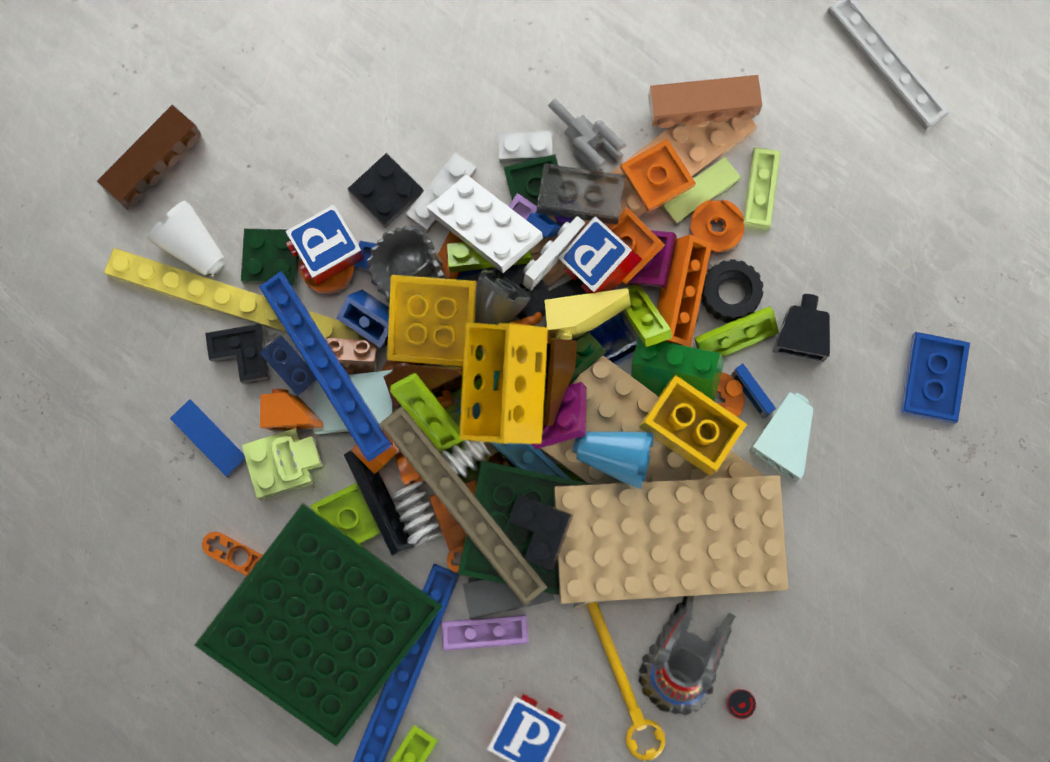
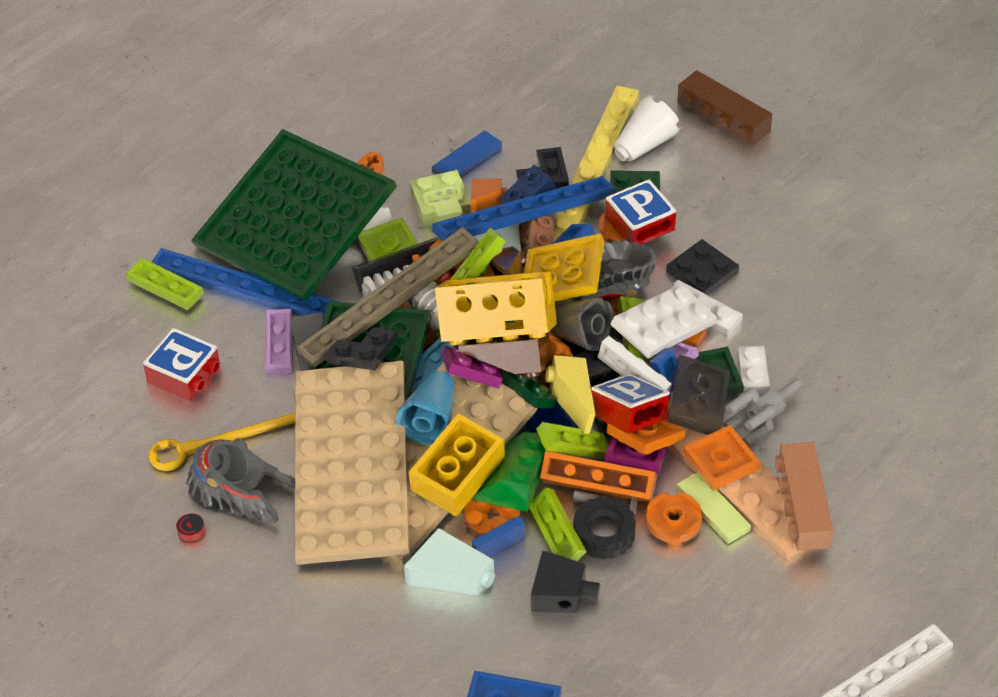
camera: 90 degrees right, 30 degrees down
yellowish green tile [744,147,781,230] -> none

